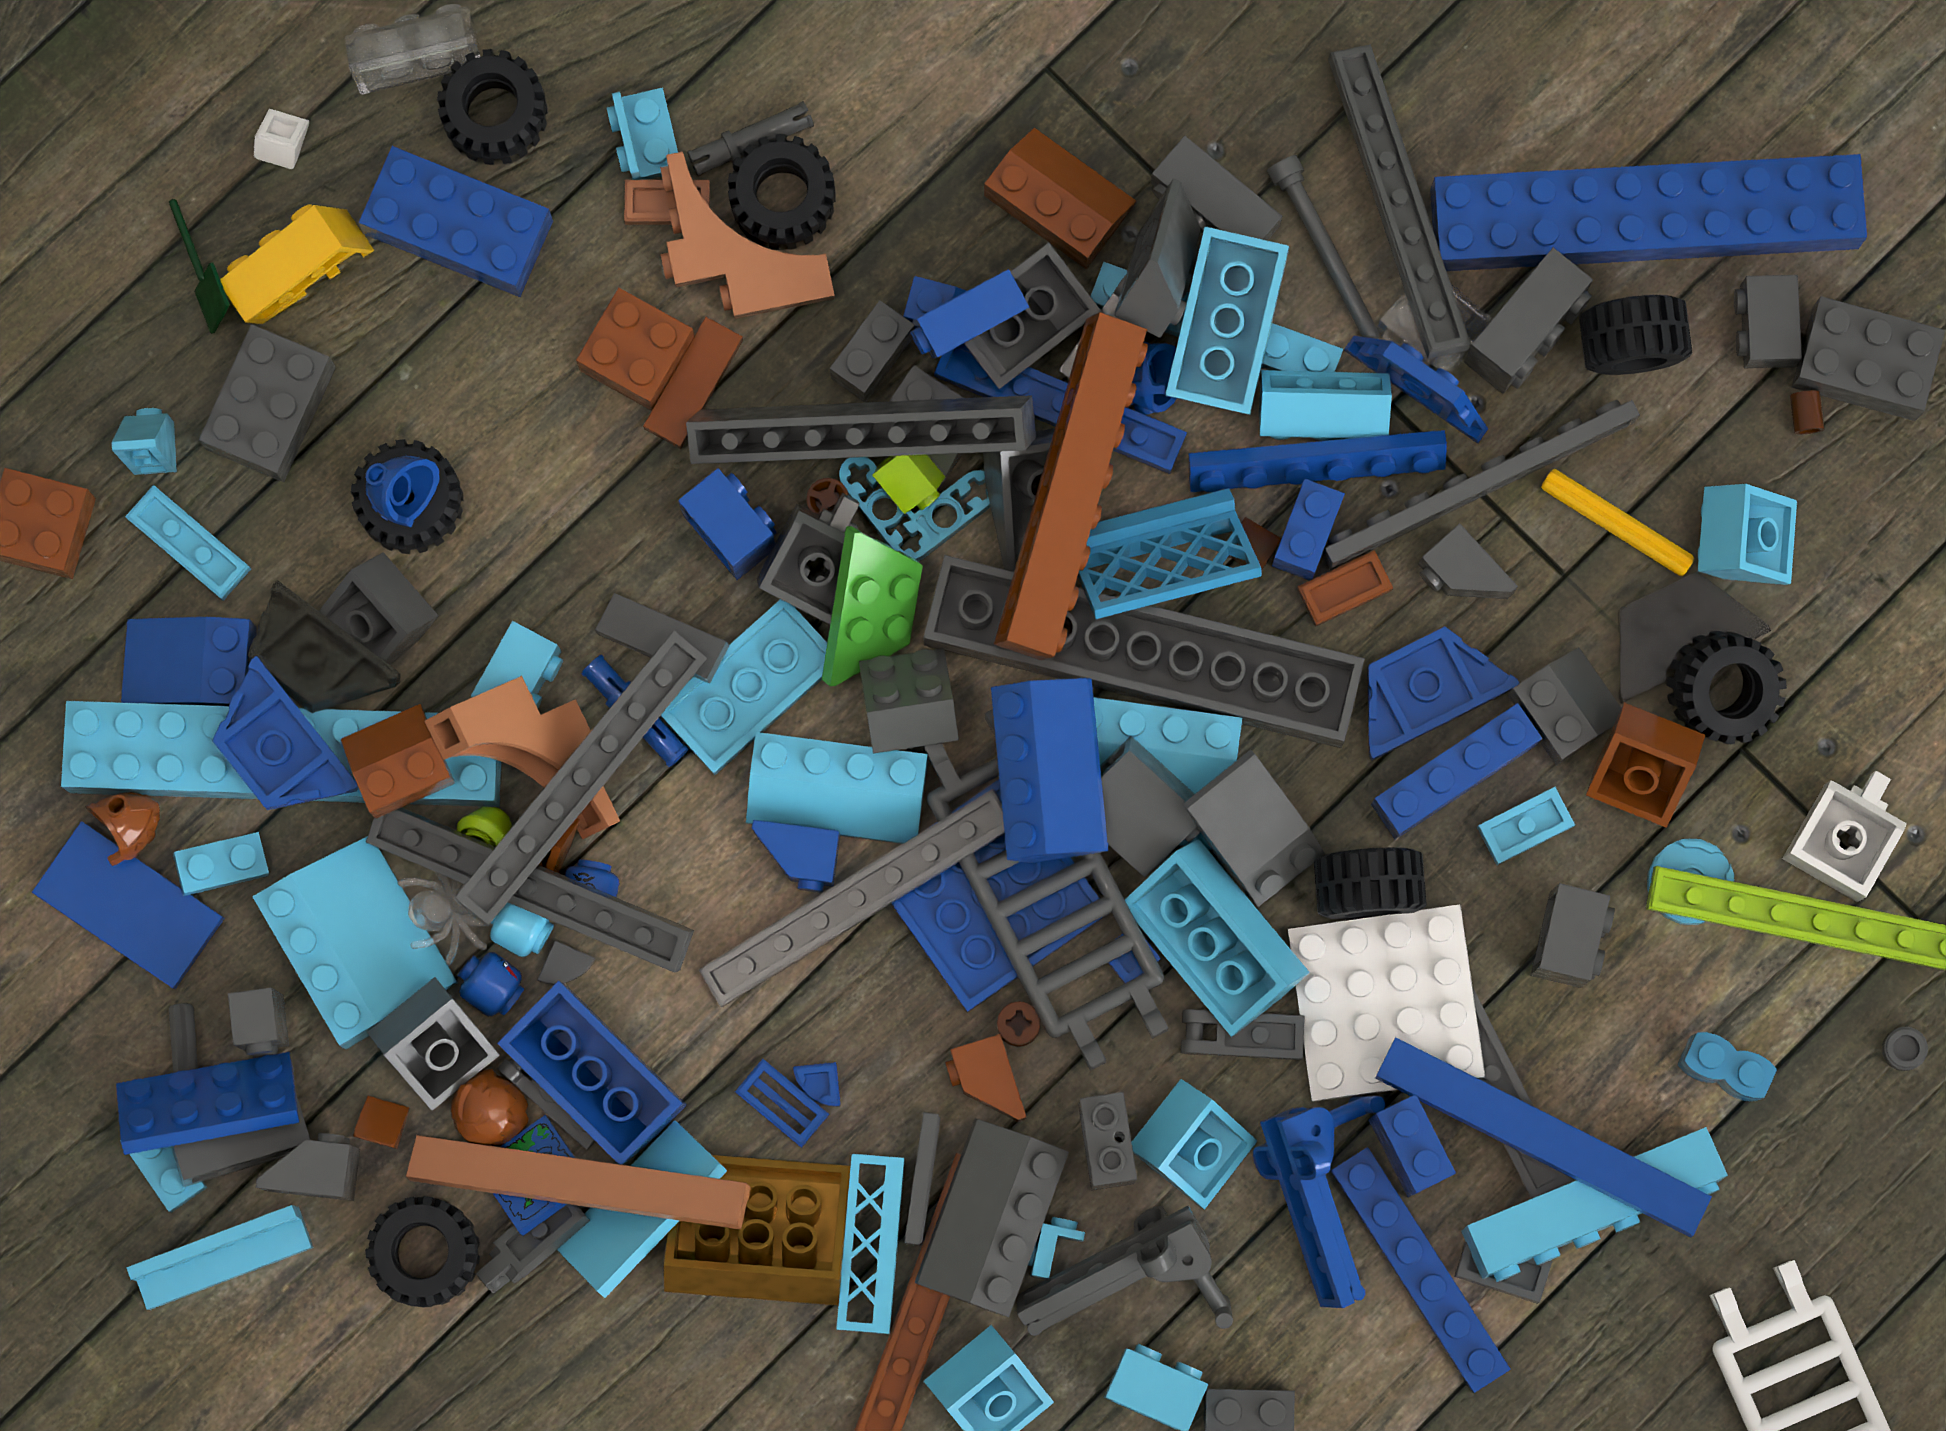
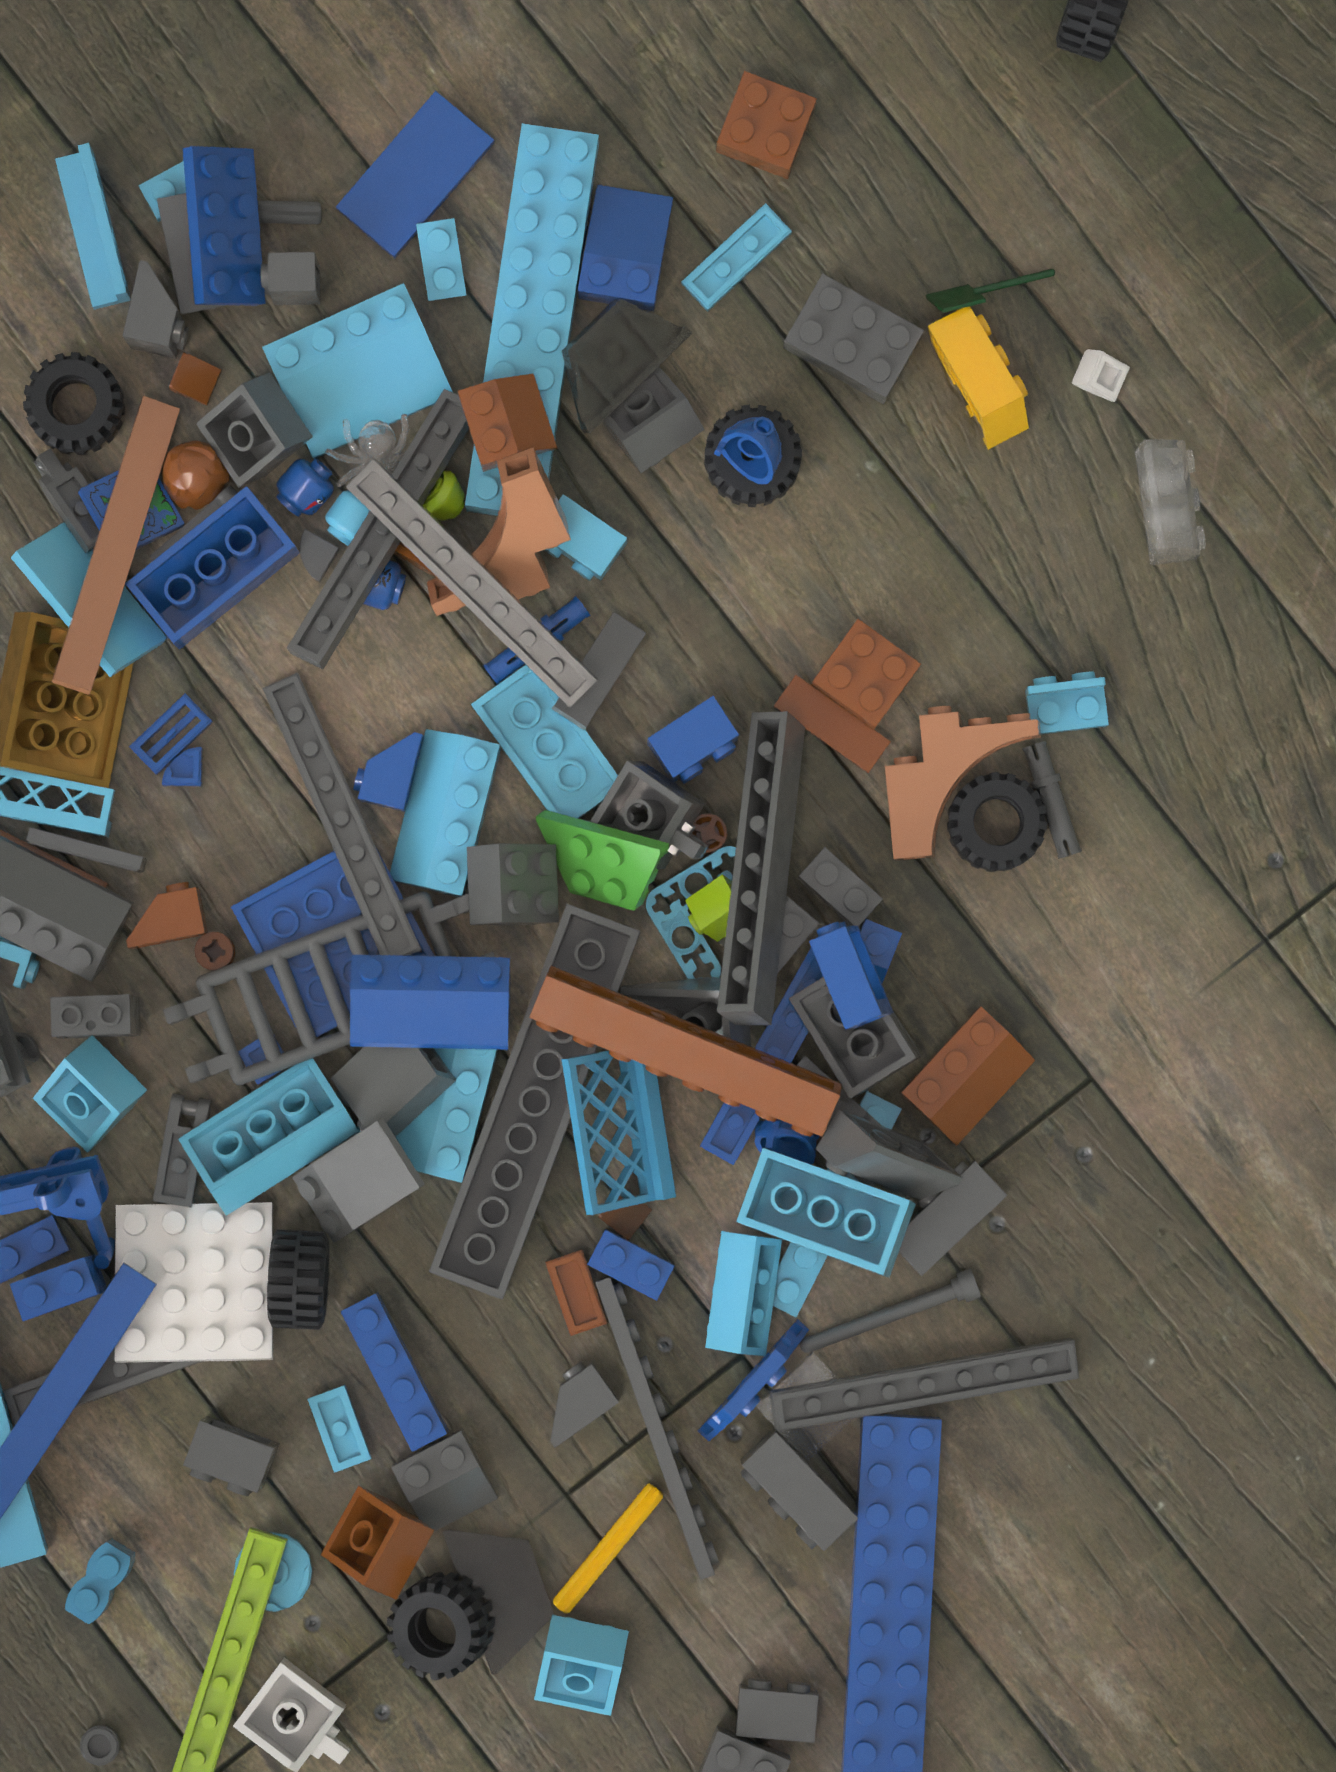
camera: 90 degrees right, 5 degrees up
dark orange helmet [85,792,160,866] -> none
medium azure slope [112,408,177,475] -> none
blue wing [212,656,359,810] -> none
blue brick [358,146,553,297] -> none
black tyre [437,49,548,165] -> none
nougat tile [624,180,710,225] -> none
blue plate [1188,430,1447,492] -> none
blue wing [1367,627,1520,761] -> none
black tyre [1579,295,1693,375] -> none
reddish brown hinge [1790,390,1824,435] -> none

